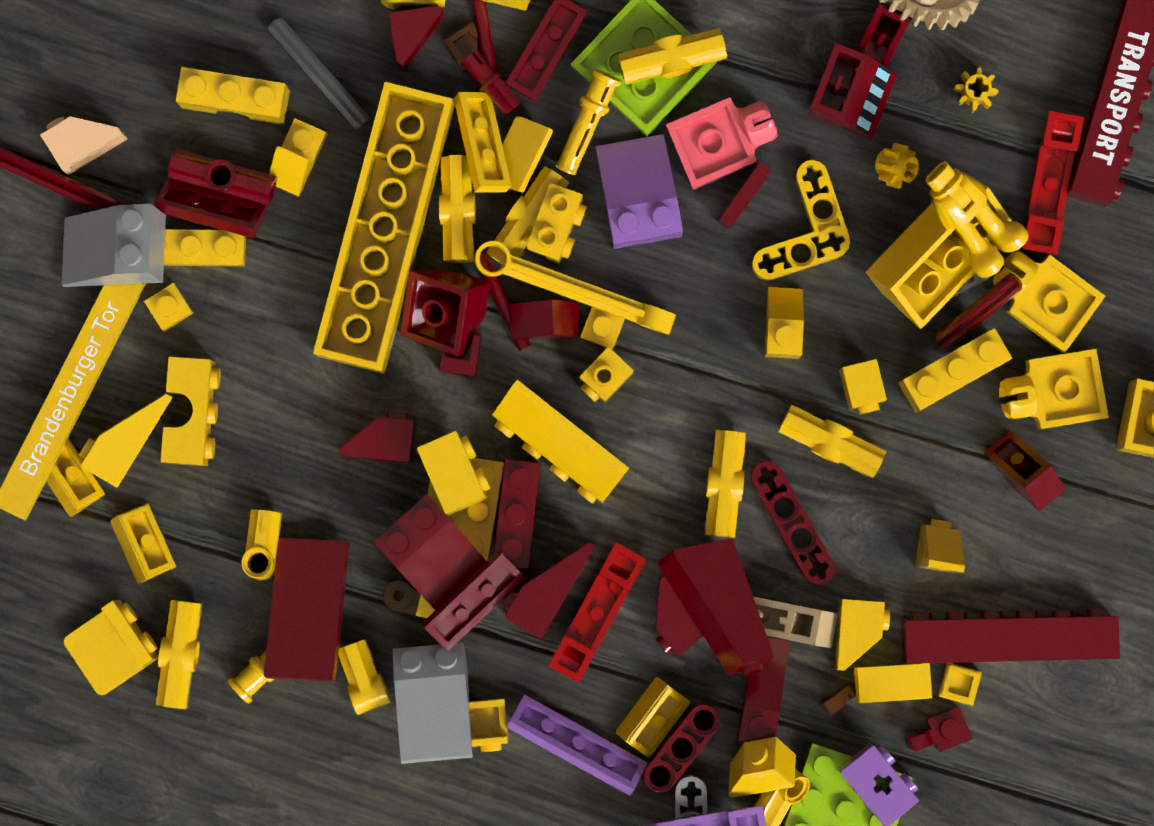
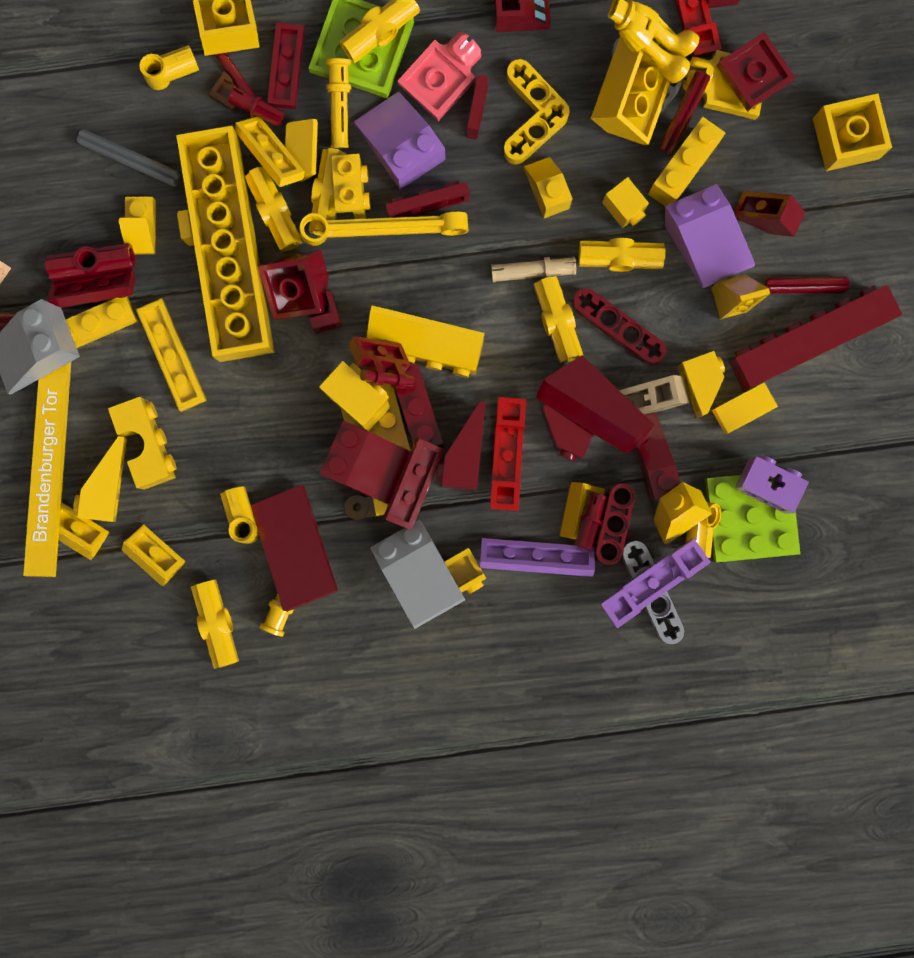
camera: 30 degrees left, 0 degrees up
yellow bracket [64,600,159,695] -> none
yellow plate [144,283,193,332] -> none
yellow arch [176,67,290,125] -> none
yellow piece [338,639,391,715] -> none
dark red slope [339,411,416,464] -> none
dark red slope [389,5,445,72] -> none
dark red bar [480,252,531,351] -> none
dark red slope [509,300,580,340] -> none
yellow brick [579,347,634,403] -> none
yellow plate [580,307,625,350] -> none
reddish brown tile [821,682,856,714] -> none
yellow gear [875,143,919,189] -> none
dark red plate [906,706,973,752] -> none
yellow tile [937,663,982,706] -> none
yellow plate [999,349,1109,430] -> none
none -> yellow tile [136,298,207,412]
none -> yellow tile [177,210,194,246]
none -> dark red plate [348,336,415,389]
none -> dark red plate [386,181,470,218]
none -> tan pin [491,257,576,283]
none -> dark red axle [575,492,608,550]
none -> medium lavender slope [665,184,755,288]
none -> dark red plate [716,31,796,112]
none -> dark red axle [765,276,849,294]

